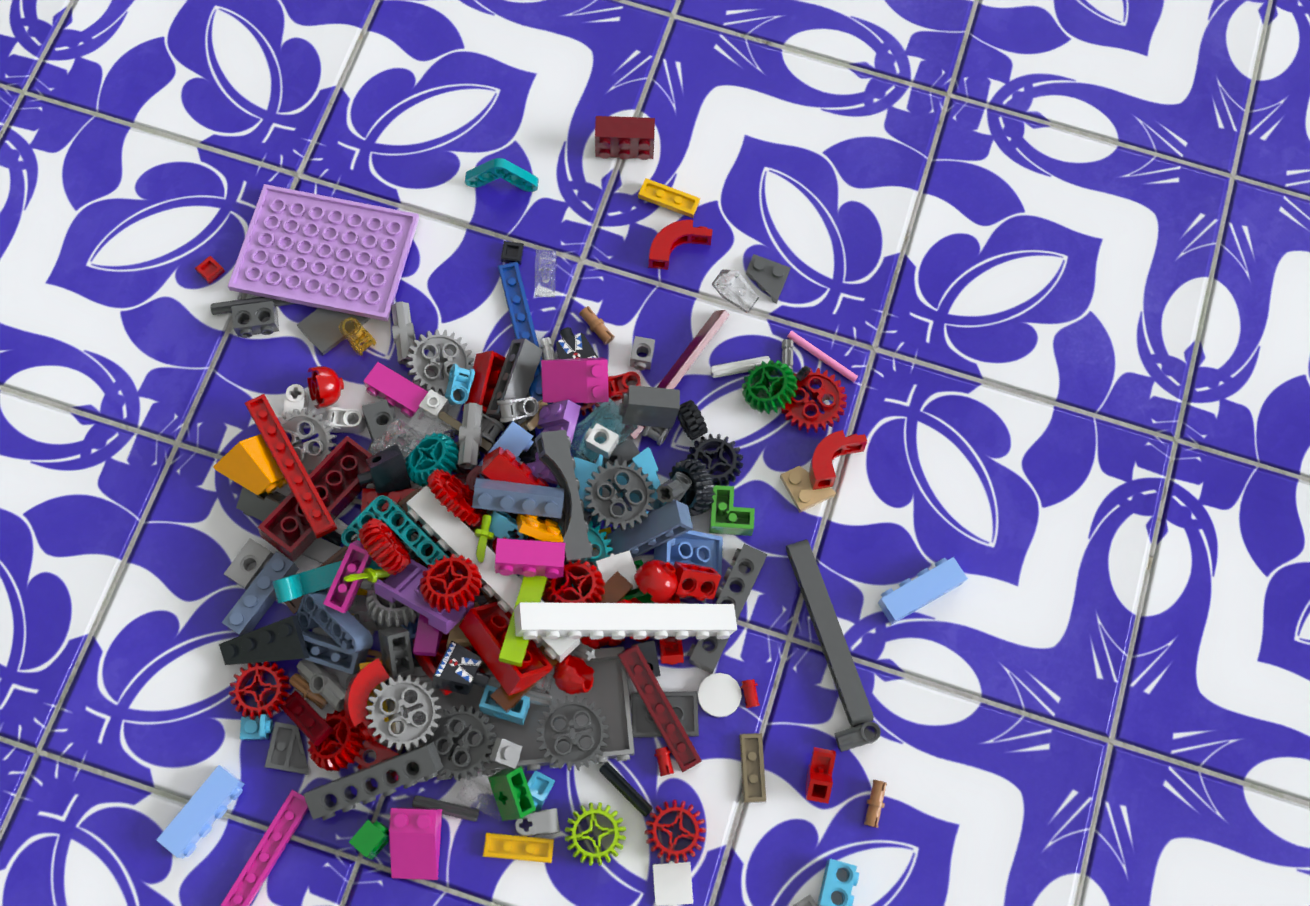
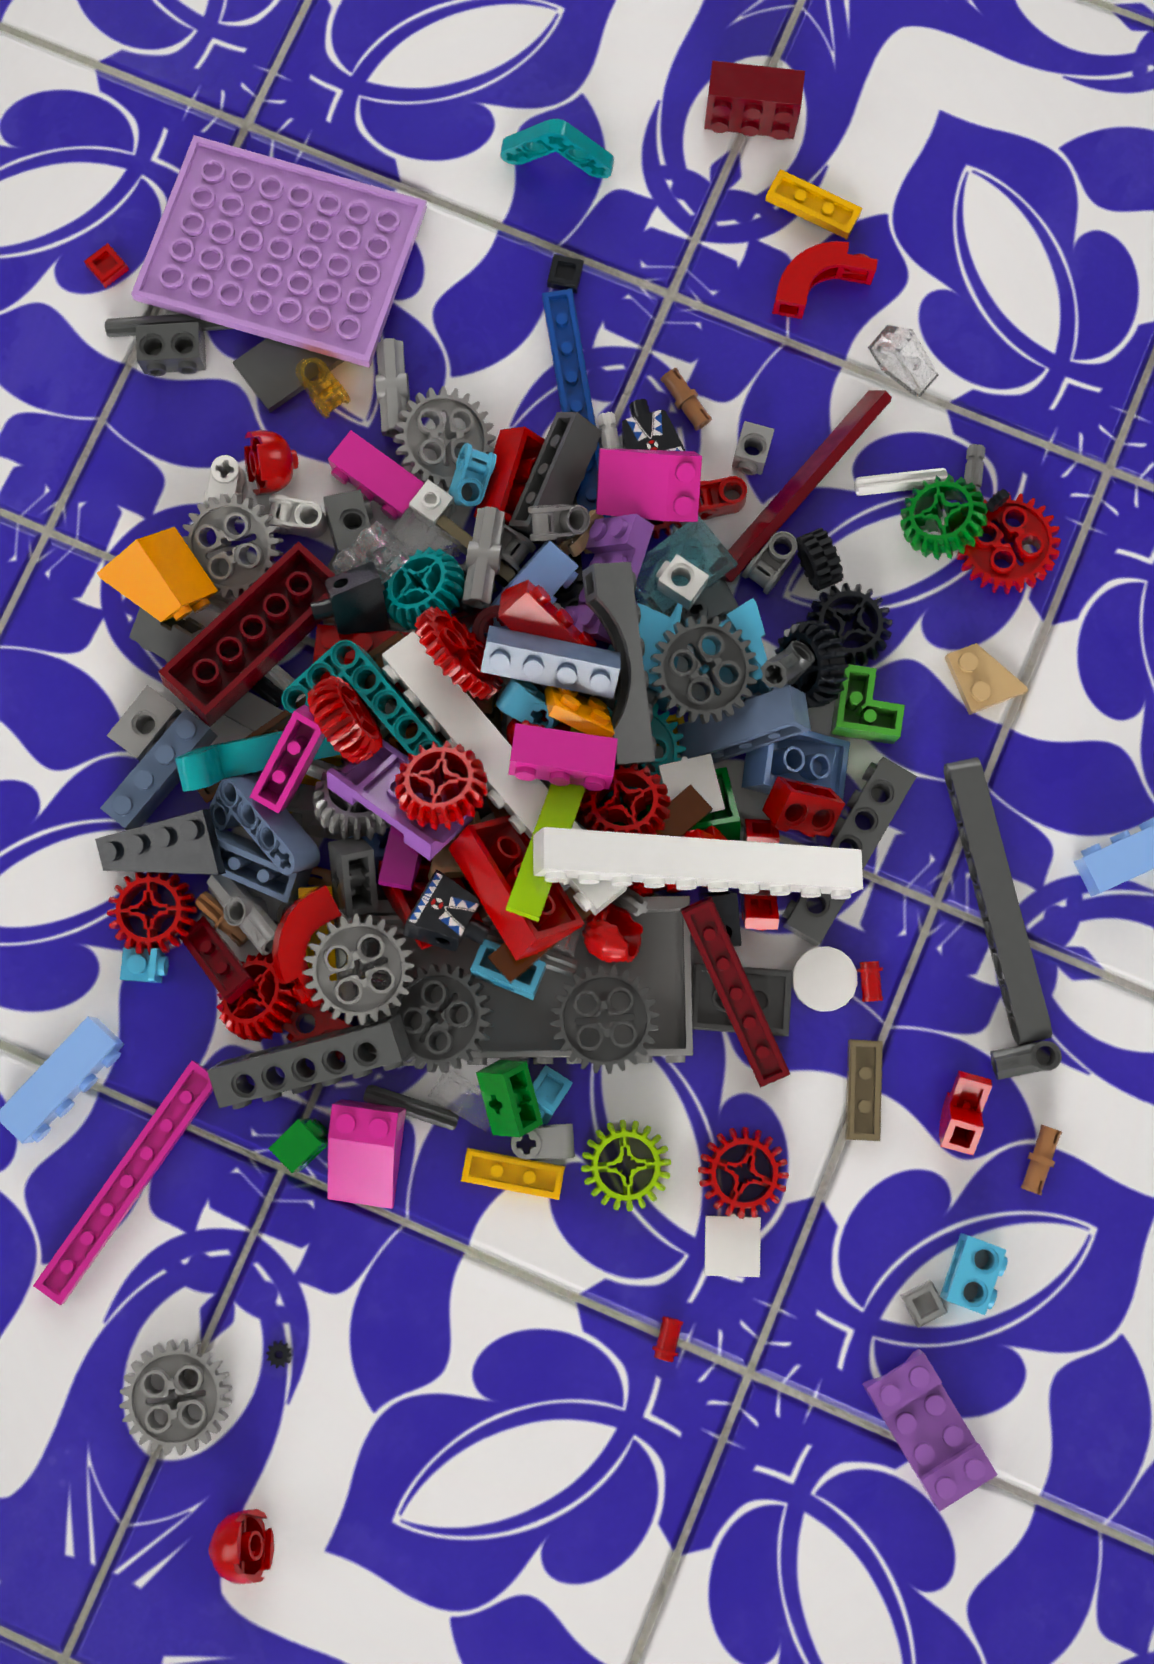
camera: 10 degrees right, 10 degrees up
red tile [245,394,337,539] -> none
dark grey wing [265,722,309,775] -> none
lime piece [344,567,390,583] -> none
lime piece [474,515,494,563] -> none
light grey bracket [489,738,522,769] -> none
clear slope [535,250,557,297] -> none
black axle [599,762,653,817] -> none
dark grey brick [619,385,680,428] -> none
red cylinder [634,560,678,604] -> none
red pin [654,747,674,776] -> none
dark grey wing [746,254,791,303] -> none
bright pink bar [787,331,858,383] -> none
red arch [809,430,867,490] -> none

